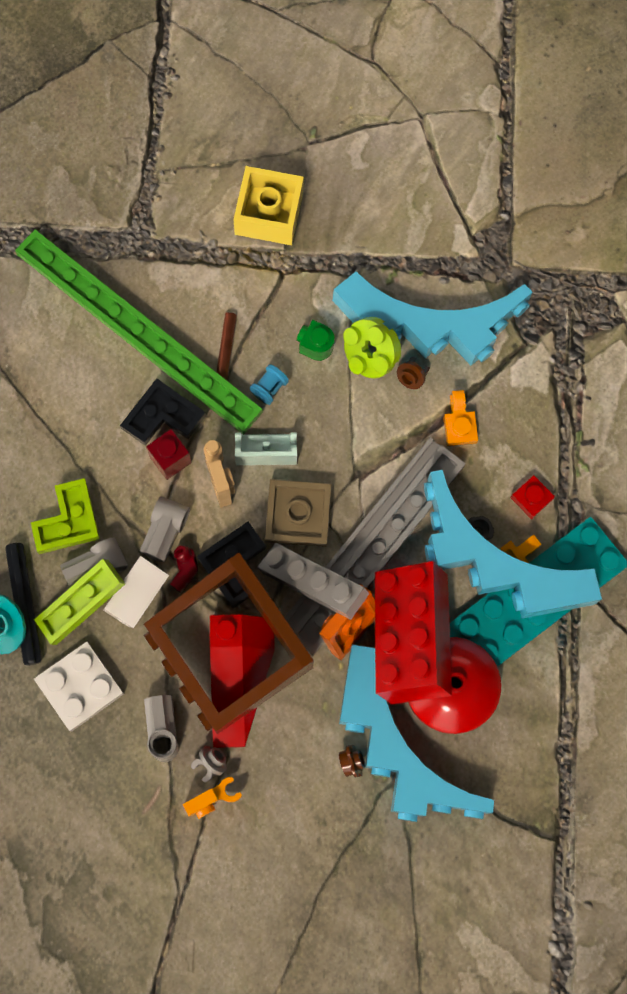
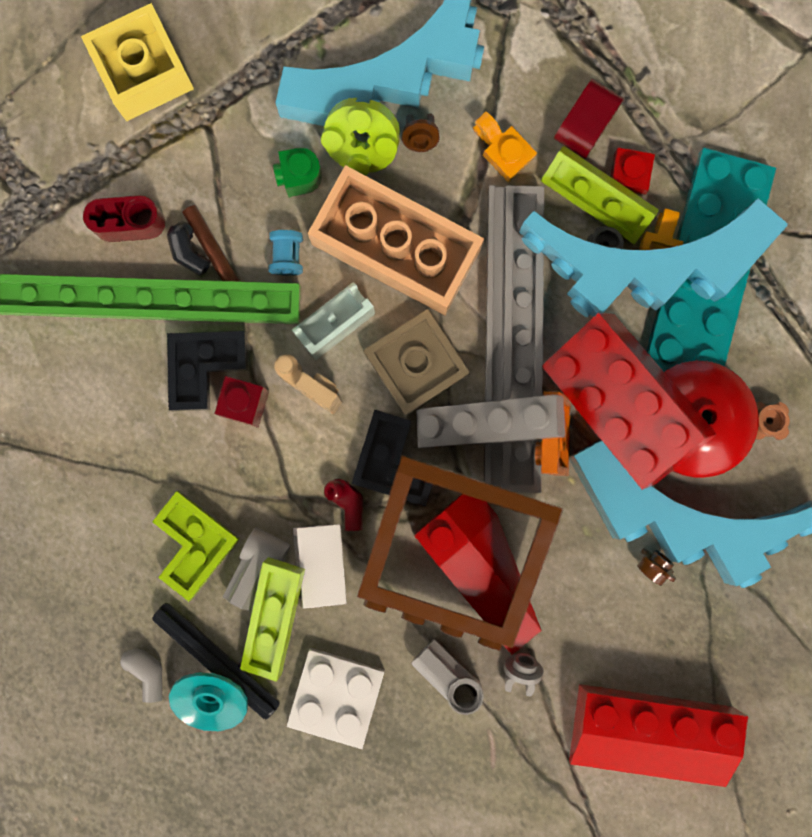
camera: 35 degrees left, 10 degrees up
light grey piece [140,496,190,563] -> none
light orange plate [183,777,242,819] -> none
none -> dark red beam [83,195,166,242]
none -> black arm [167,221,211,277]
none -> light nougat brick [307,165,484,315]
none -> lime plate [541,146,659,245]
none -> dark red beam [554,78,624,159]
none -> red slope [569,684,748,787]
none -> nougat plate [756,402,790,440]

